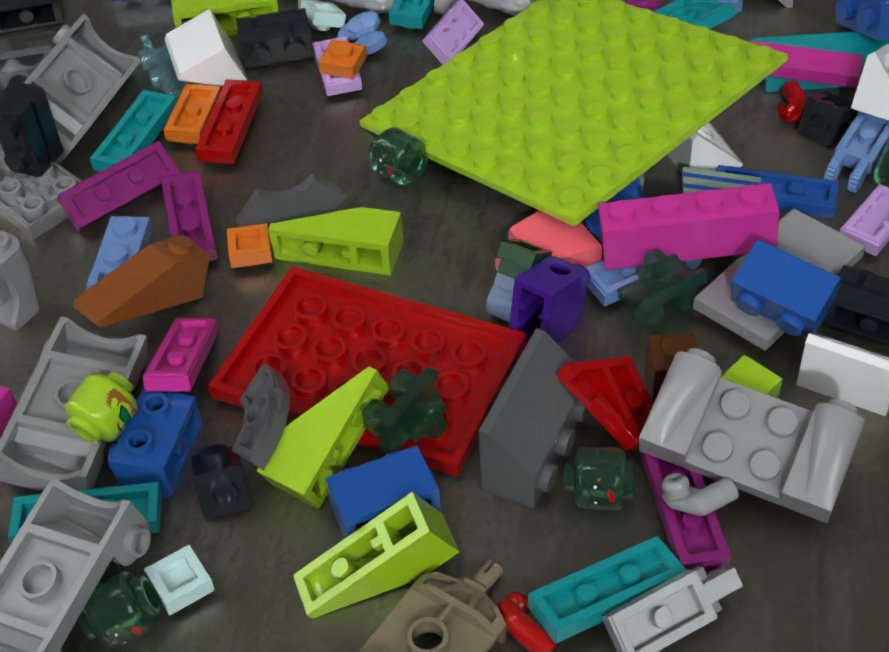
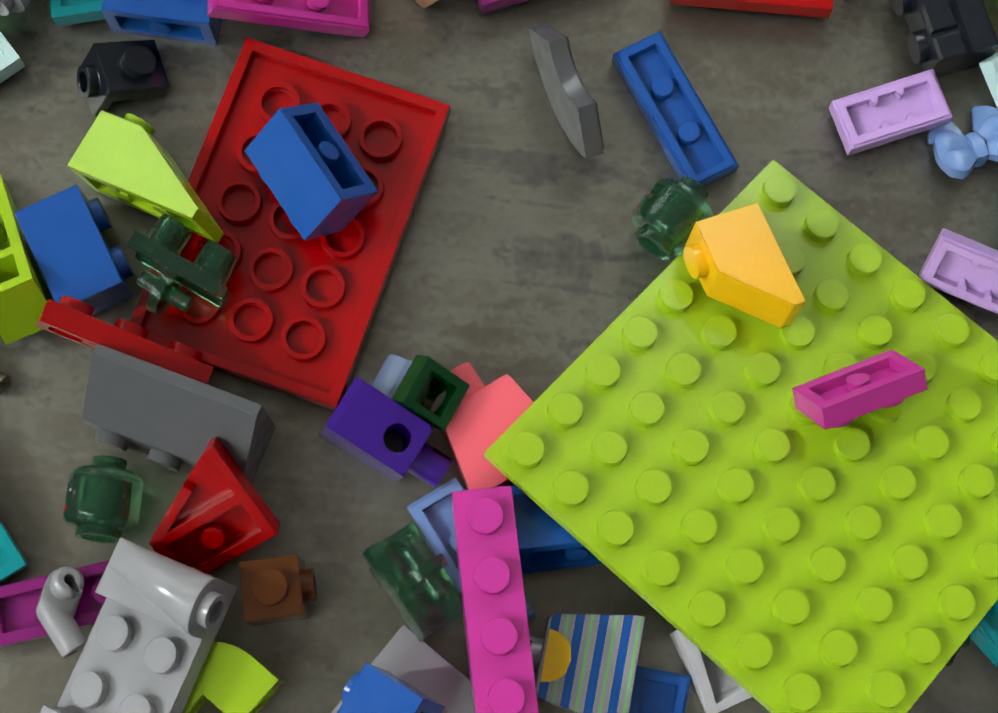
camera: 80 degrees right, 30 degrees up
orange plate [227,223,272,268] -> none
dark grey tile [232,363,290,470] -> none
lime slope [268,207,404,276] -> none
orange plate [318,40,367,79] -> none
none -> red plate [35,295,214,384]
none -> blue brick [244,102,378,241]
none -> blue tile [612,31,739,195]
none -> yellow slope [683,203,805,328]
none -> dark pink plate [792,349,927,430]

